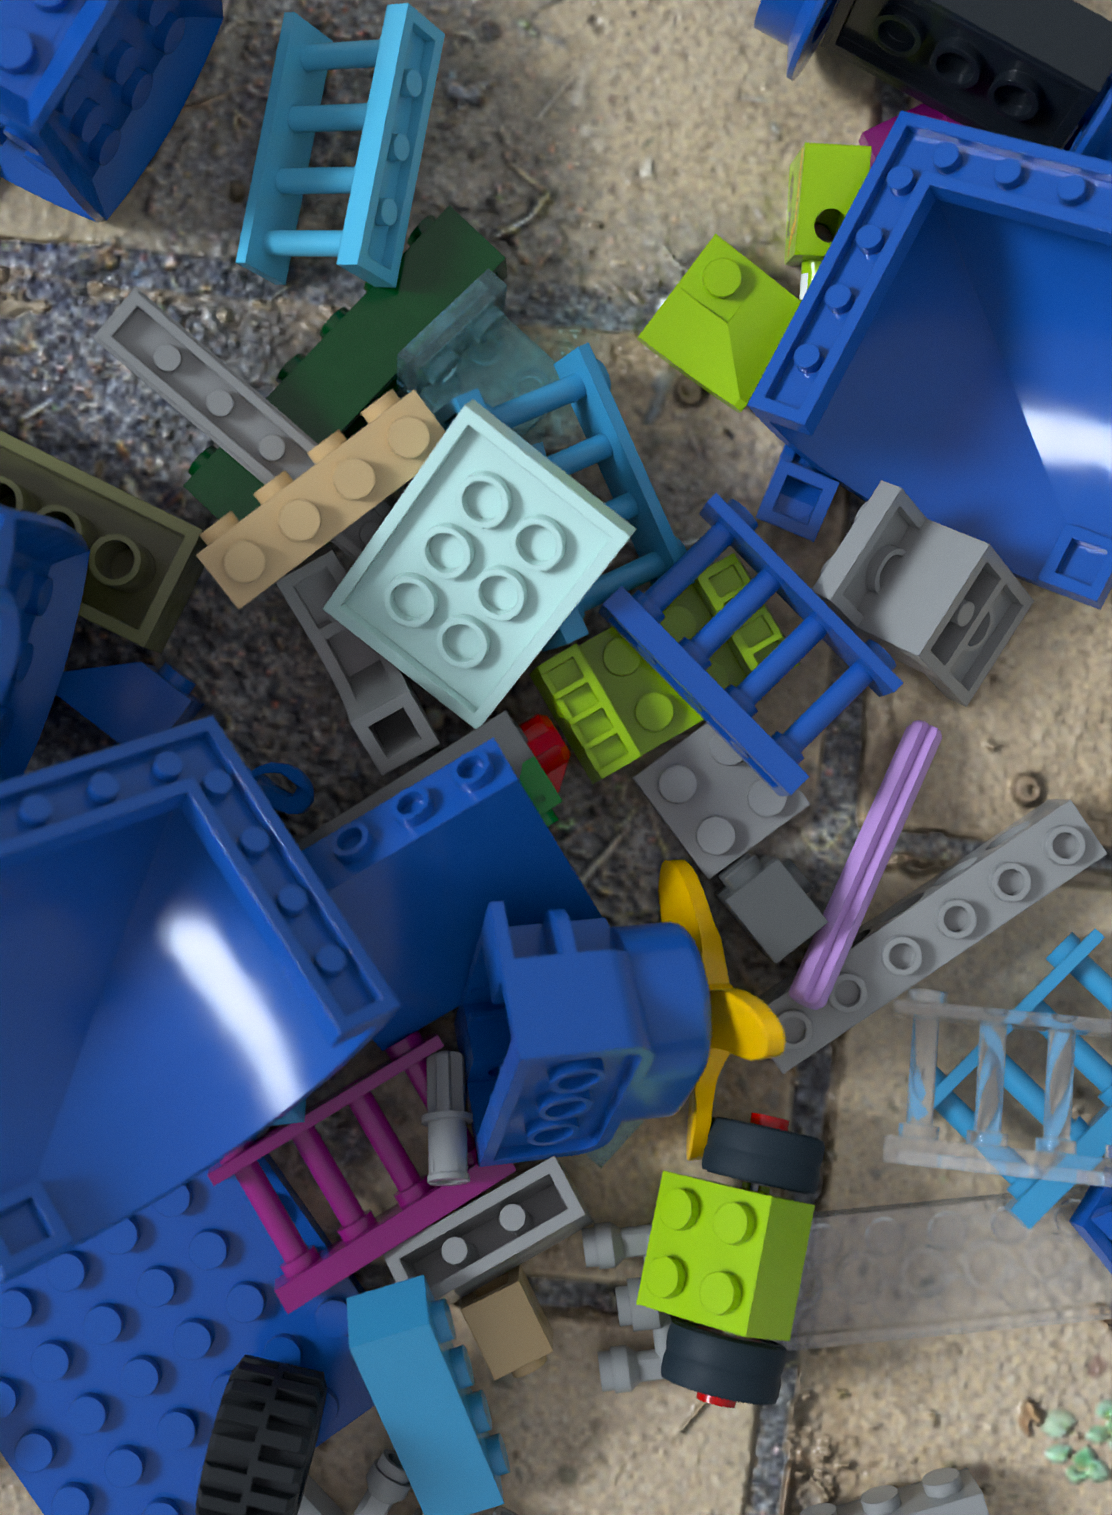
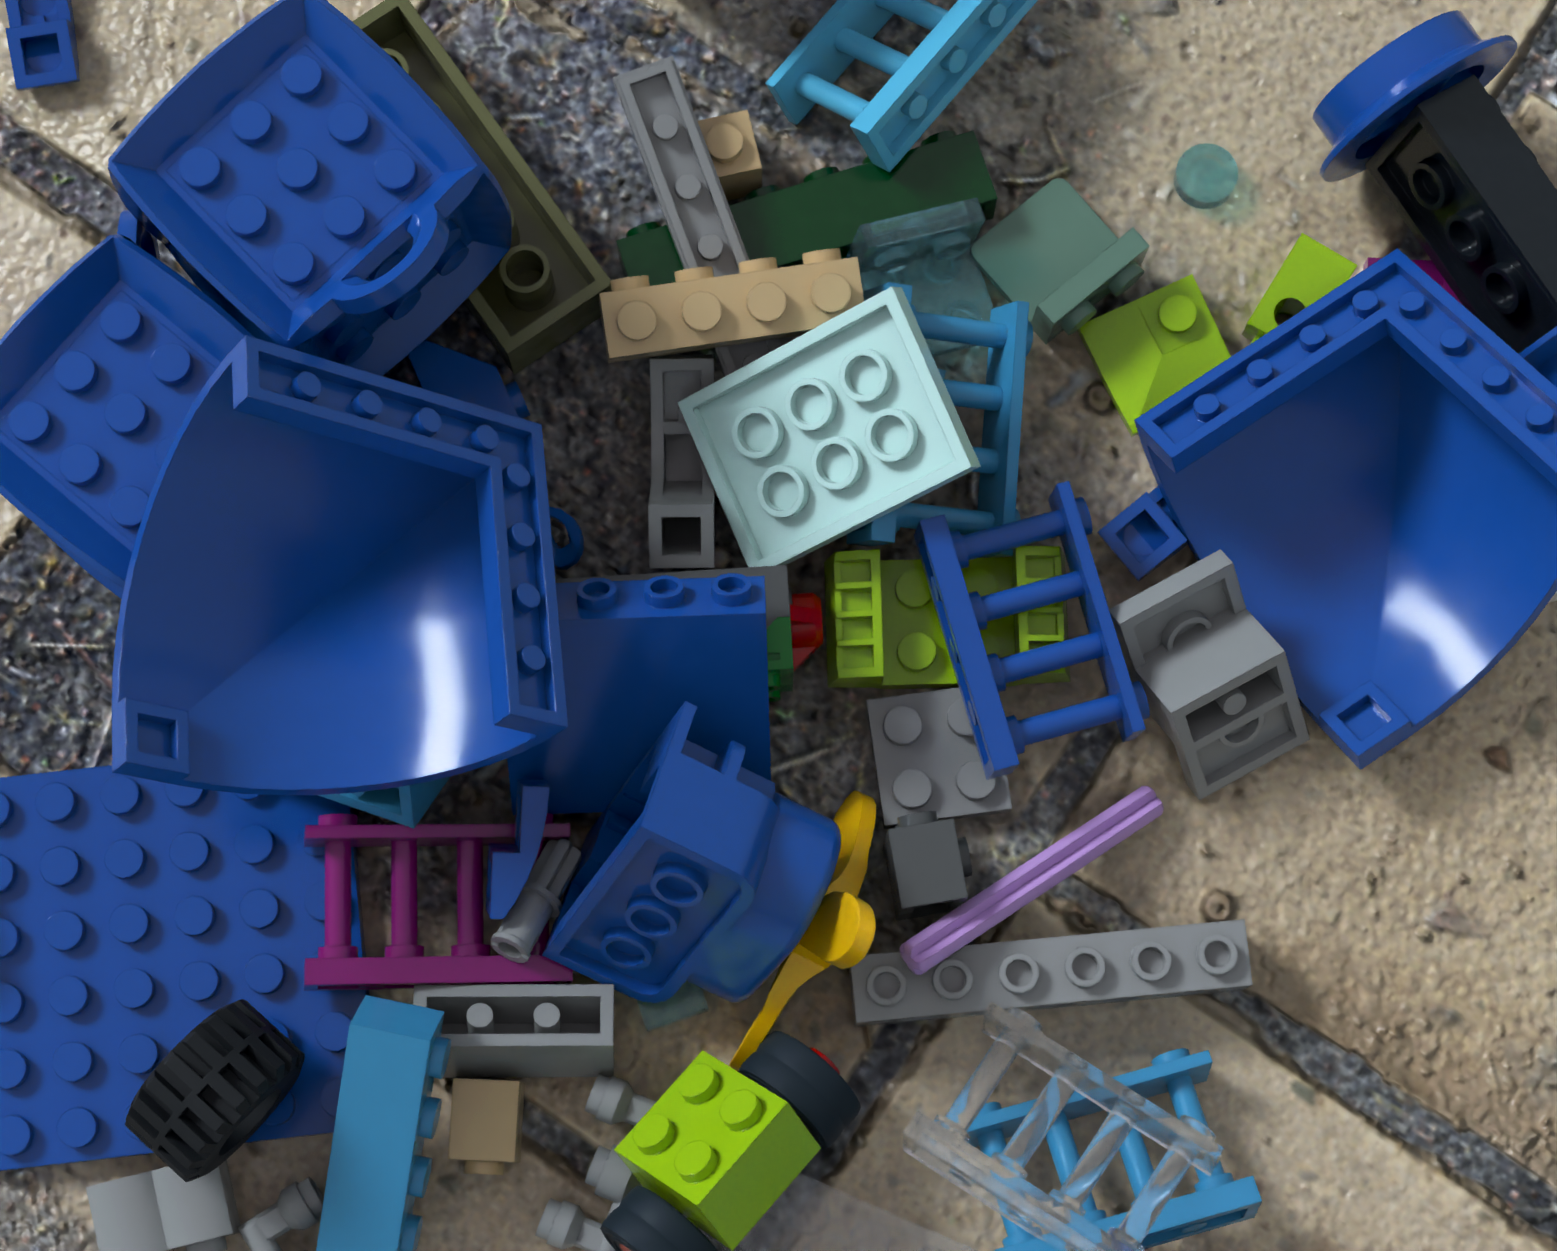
camera: 30 degrees right, 10 degrees down
none -> blue slope [486,779,550,919]
none -> tan brick [698,110,762,201]
none -> sand green bracket [970,178,1150,344]
none -> clear light blue tile [1174,143,1238,209]

